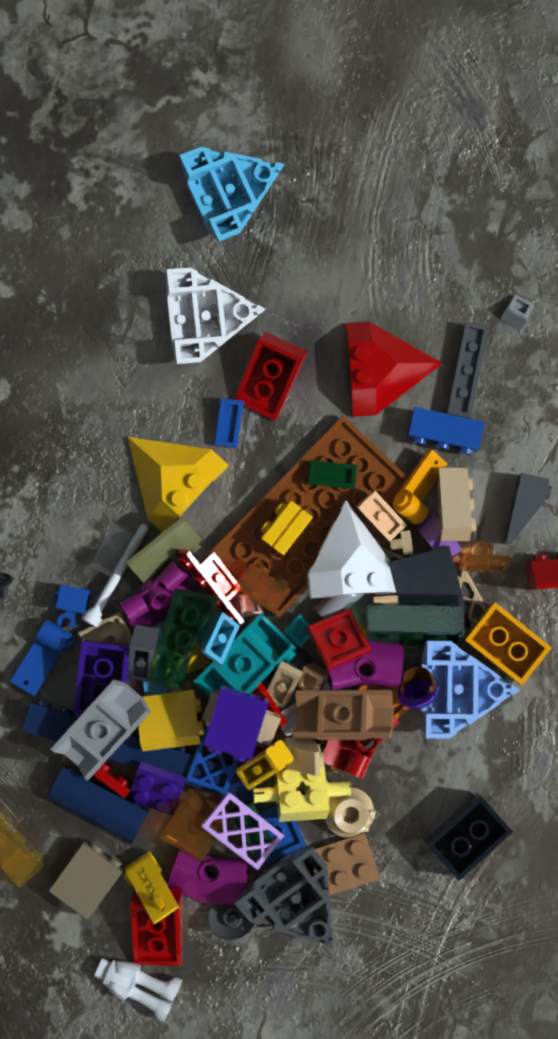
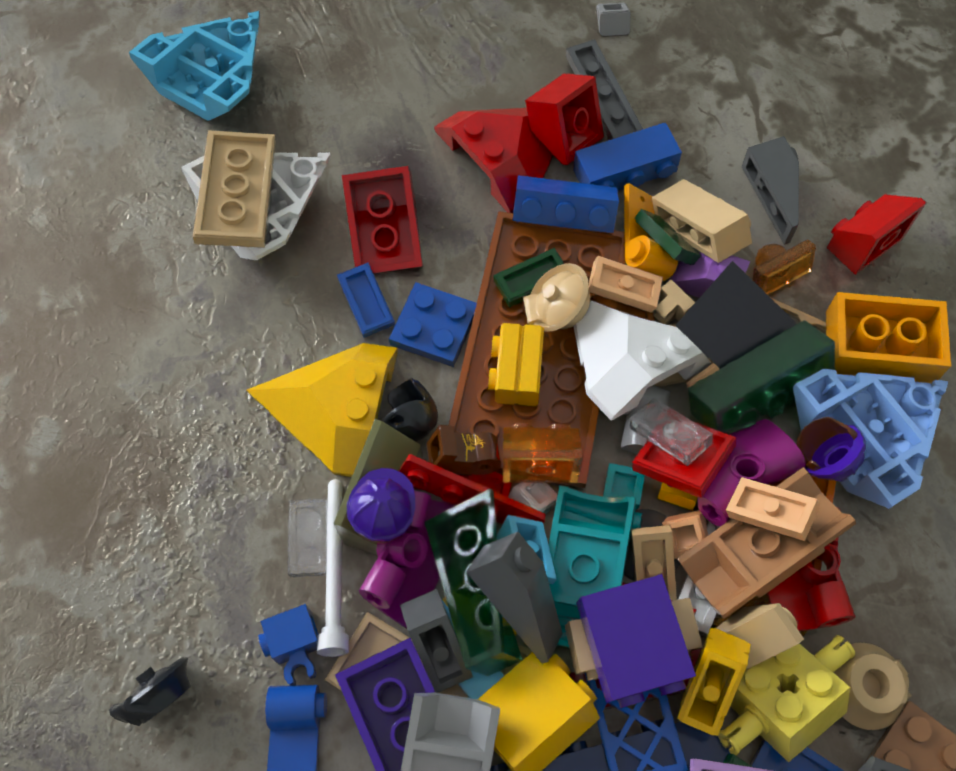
camera: 25 degrees left, 20 degrees down
none -> tan tile [193,130,276,248]
none -> dark purple piece [346,468,415,544]
none -> black helmet [377,378,438,442]
none -> blue plate [389,282,477,367]
none -> reddish brown leg [427,425,501,476]
none -> dark grey slope [467,531,563,664]
none -> blue brick [513,175,619,233]
none -> tan piece [523,263,590,332]
none -> red slope [525,73,604,165]
none -> clear plate [629,398,713,466]
none -> dark green tile [634,209,701,265]
none -> light nougat plate [726,477,820,541]

